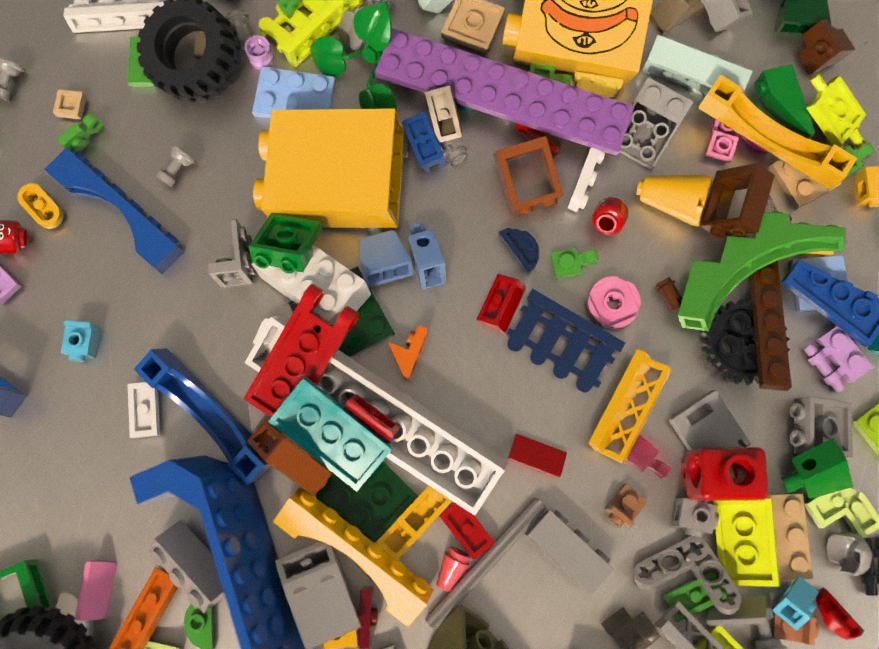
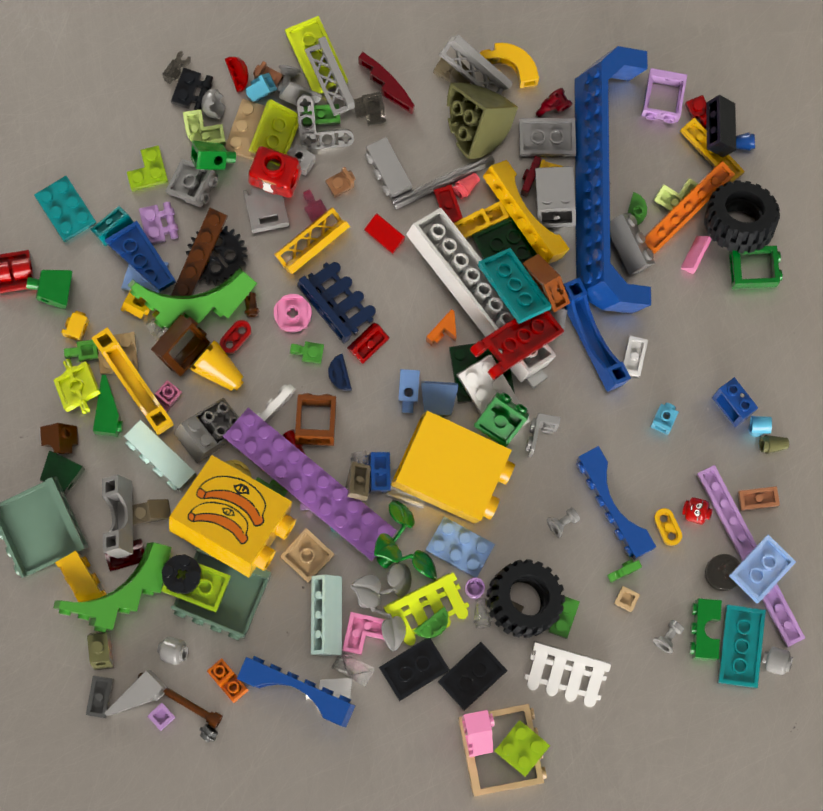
camera: 165 degrees left, 0 degrees up
red slope [345,395,400,443] -> none
red head [592,197,629,236] -> none
none -> red plate [220,320,251,355]

